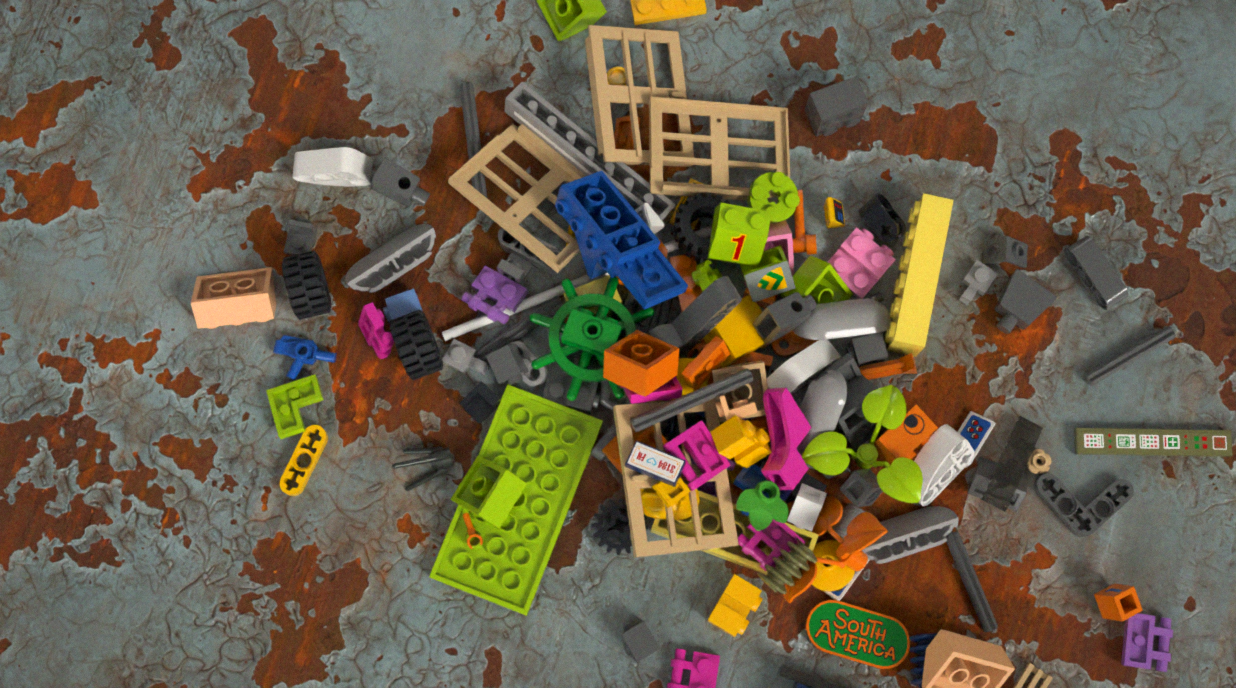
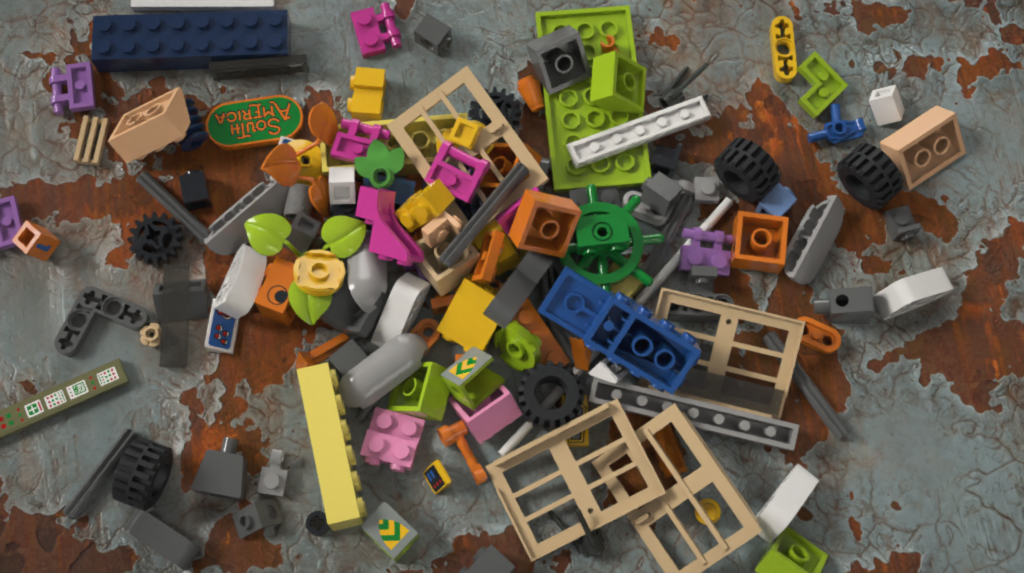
camera: 150 degrees right, 5 degrees down
dark pink plate [358,302,394,359] -> none
white tile [625,441,686,487] -> none
lime slope [707,203,771,267] -> none
lime plate [747,172,800,223] -> none
dark grey torso [752,292,816,345] -> none
olive piece [757,536,817,594] -> none
black piece [858,193,906,242] -> none
none -> black tyre [112,437,173,511]
none -> black gear [127,211,185,267]
none -> black brick [179,170,213,211]
none -> yellow tile [293,249,346,297]
none -> black bush [306,511,330,536]
none -> piece [361,502,420,562]
none -> orange cone [517,75,545,113]
none -> dark grey slope [526,25,592,95]
none -> pearl dark grey plant [548,509,606,558]
none -> white tile [566,95,711,169]
none -> clear smoke tile [677,368,784,416]
none -> orange brick [730,211,789,274]
none -> white beam [756,463,819,544]
none -> orange plate [797,316,841,354]
none -> white panel [869,85,905,126]

